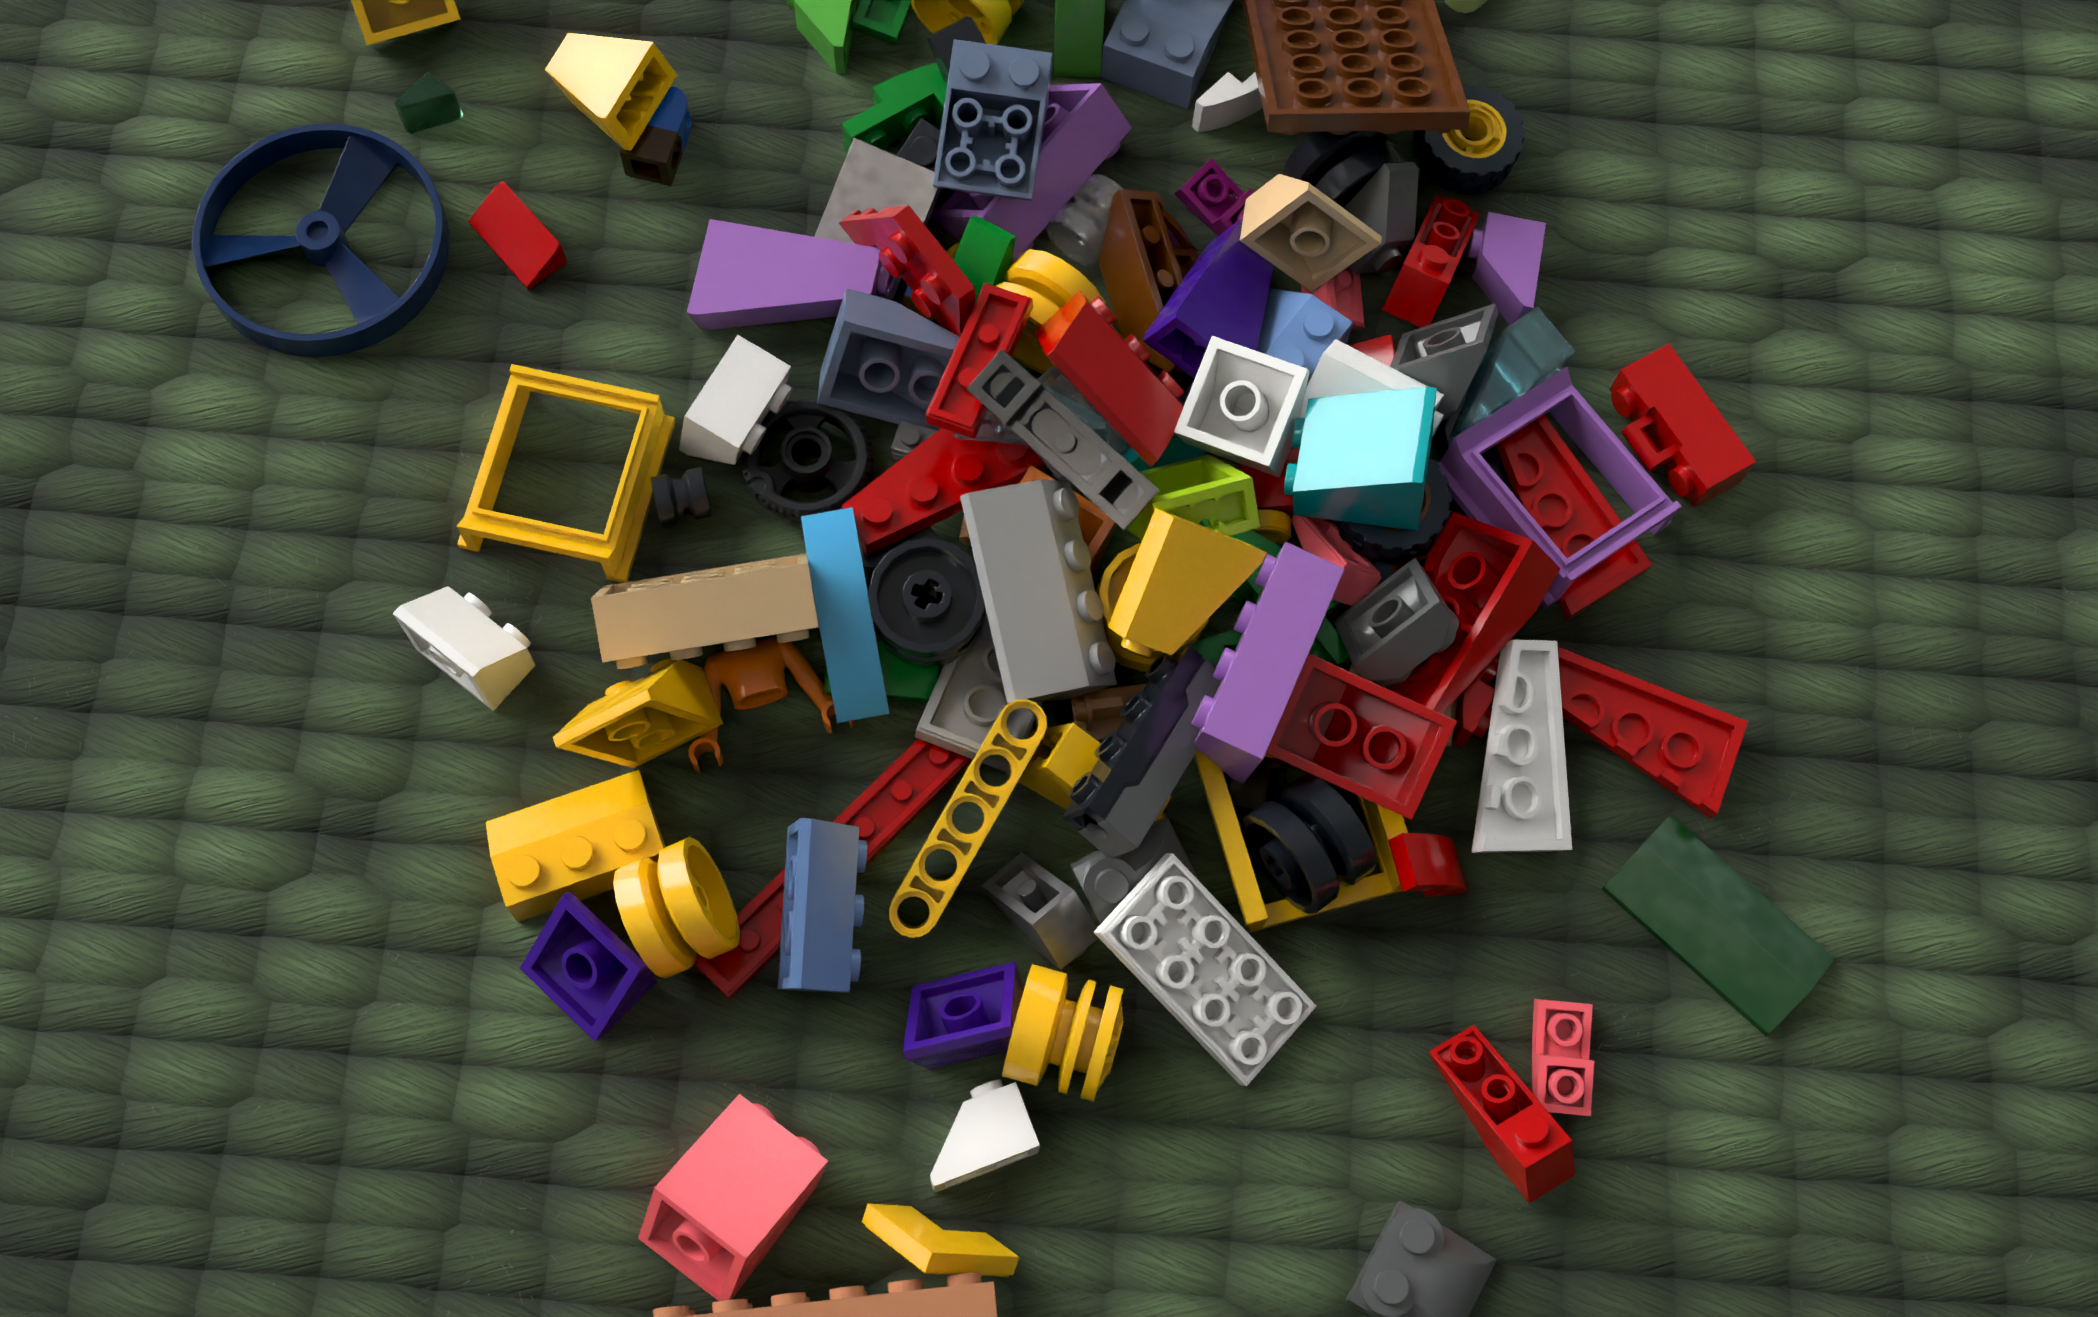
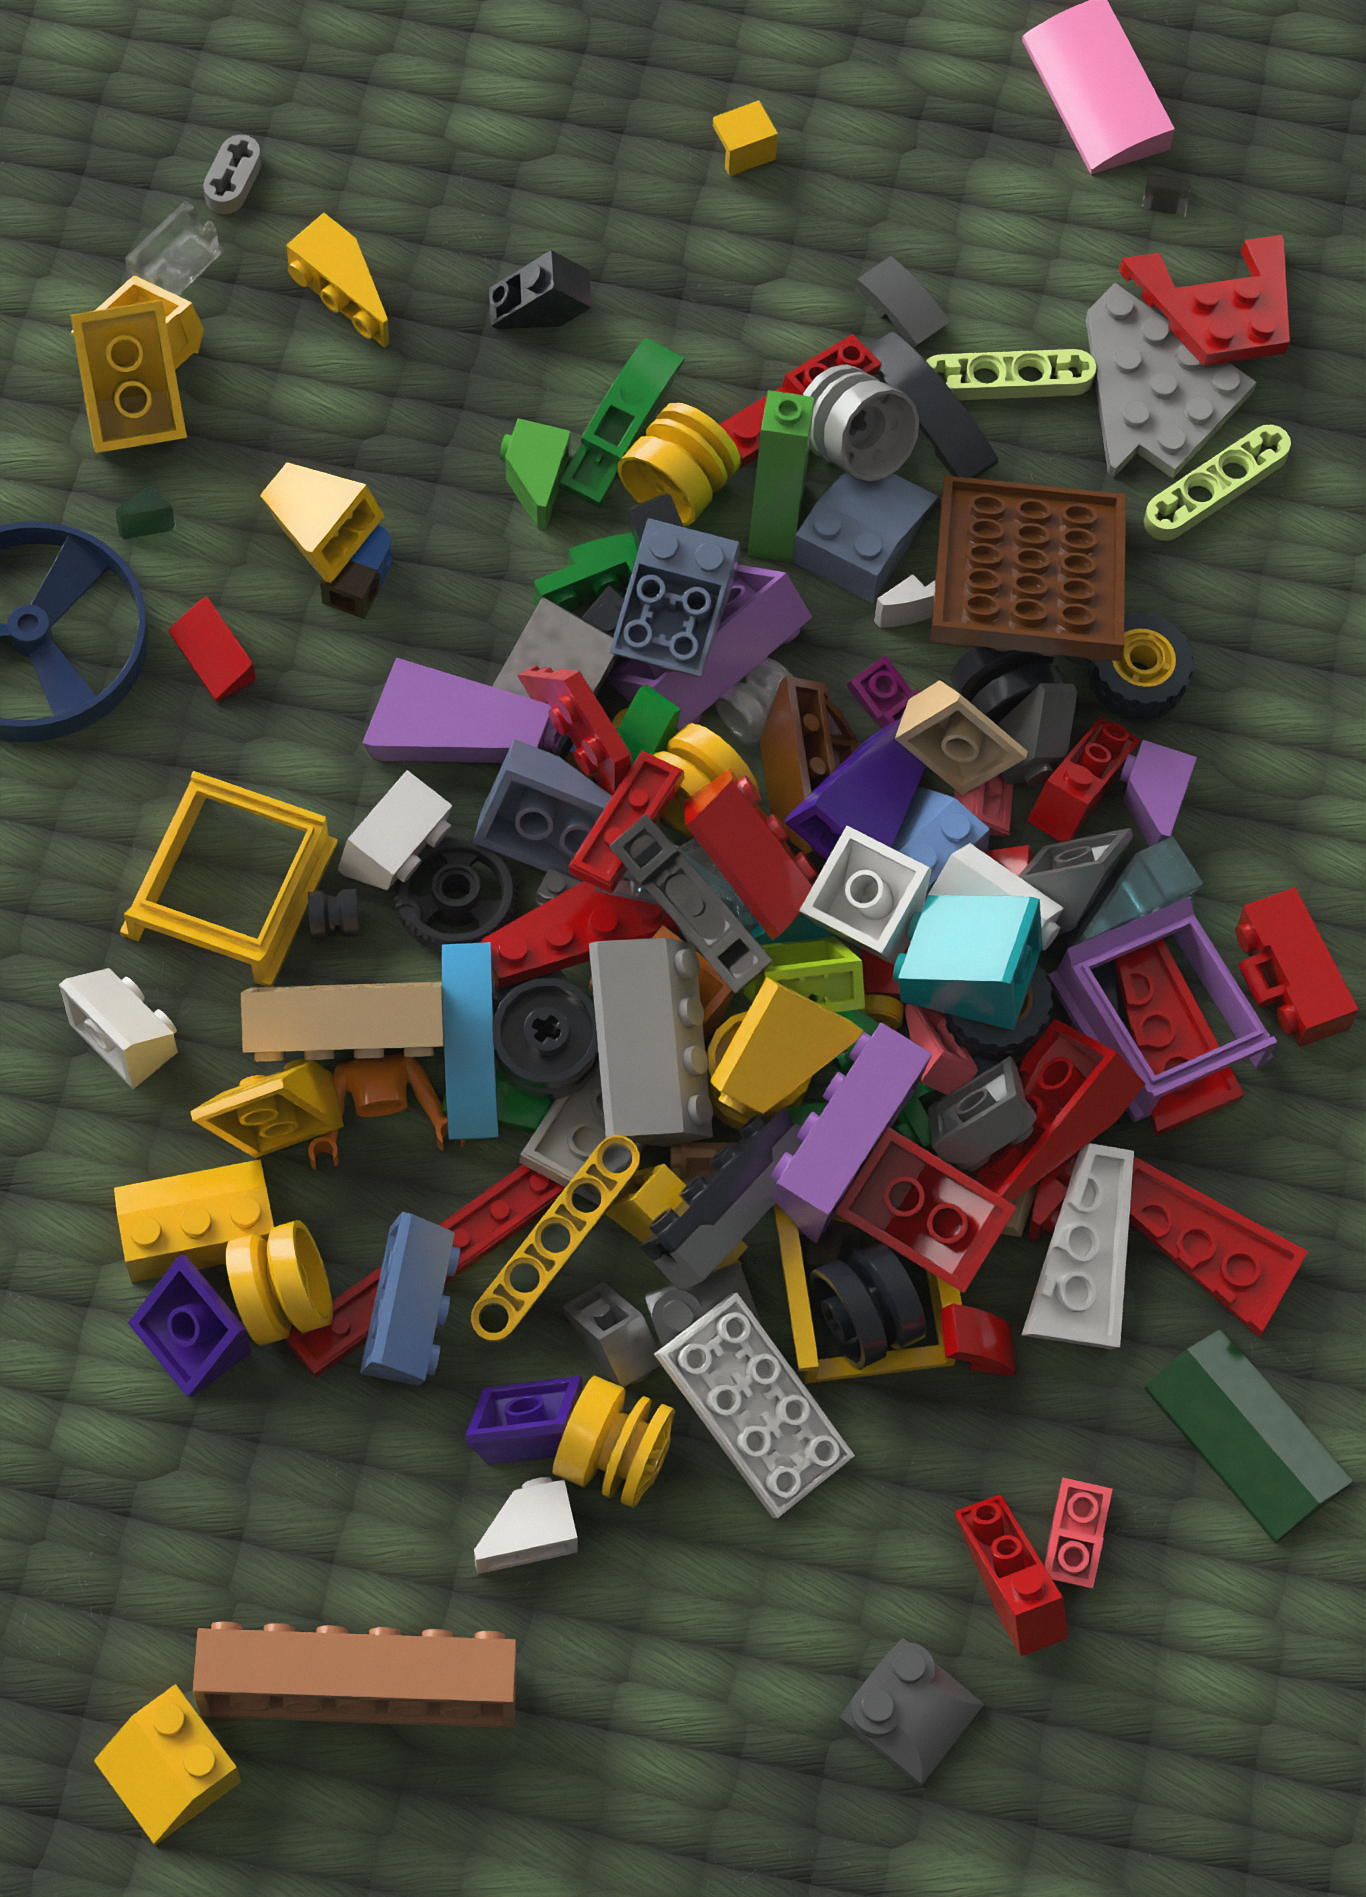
camera: 10 degrees right, 5 degrees down
coral slope [638,1094,828,1301] -> none
yellow tile [862,1203,1019,1277] -> none

